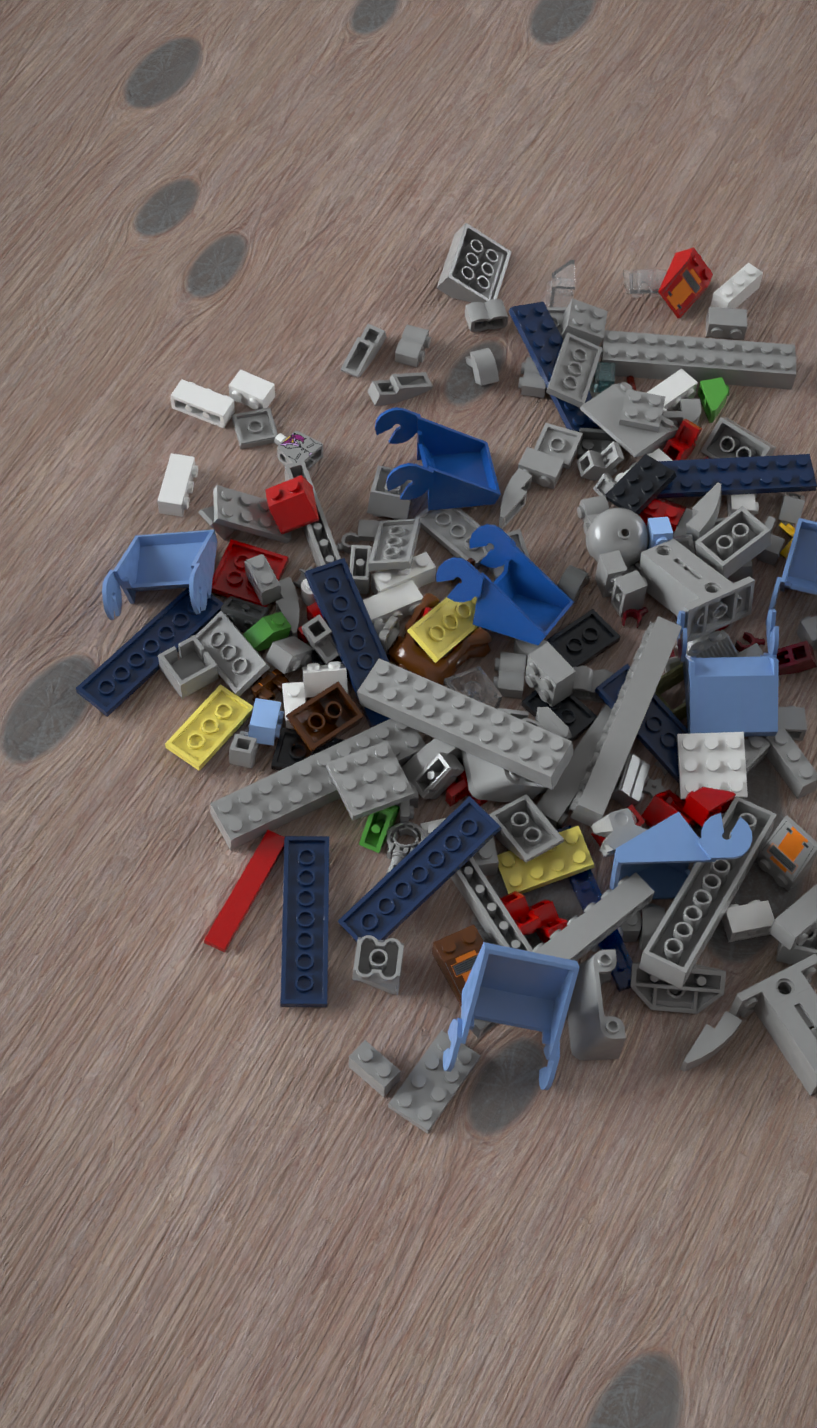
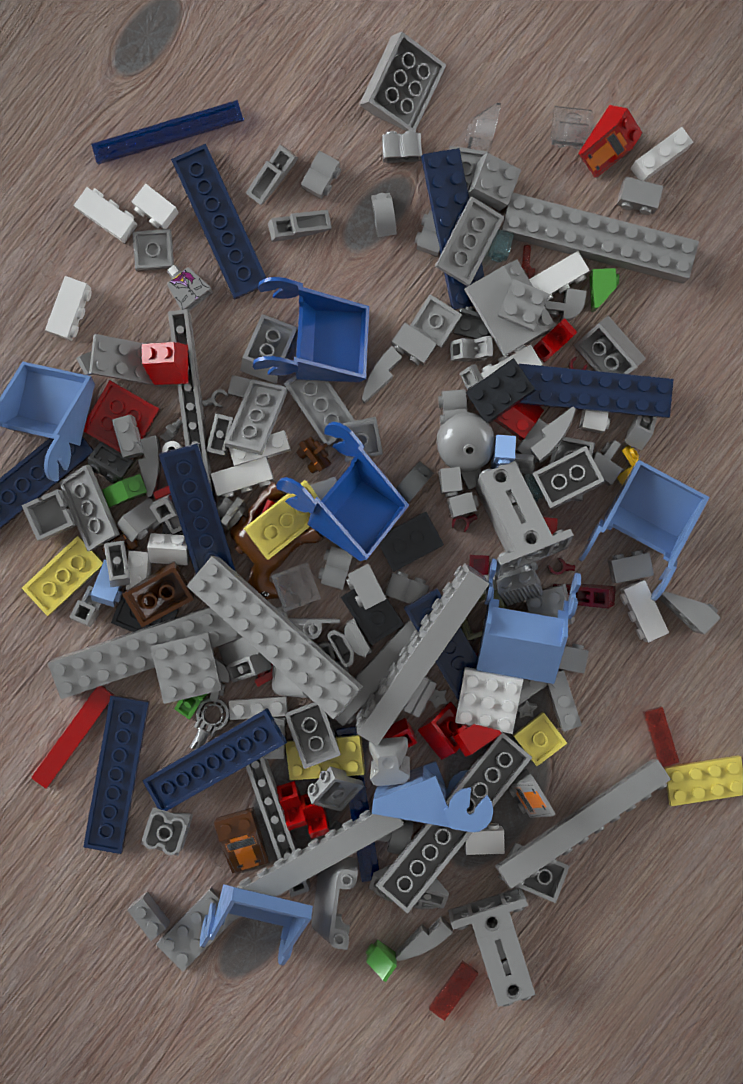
camera: 15 degrees right, 30 degrees up
none -> clear blue plate [91,100,244,165]
none -> light grey brick [104,541,130,587]
none -> dark blue plate [171,144,266,300]
none -> light grey plate [307,766,364,811]
none -> bright green slope [366,939,397,982]
none -> clear red plate [429,960,479,1021]
none -> light yellow plate [513,712,567,766]
none -> light grey piece [517,700,538,718]

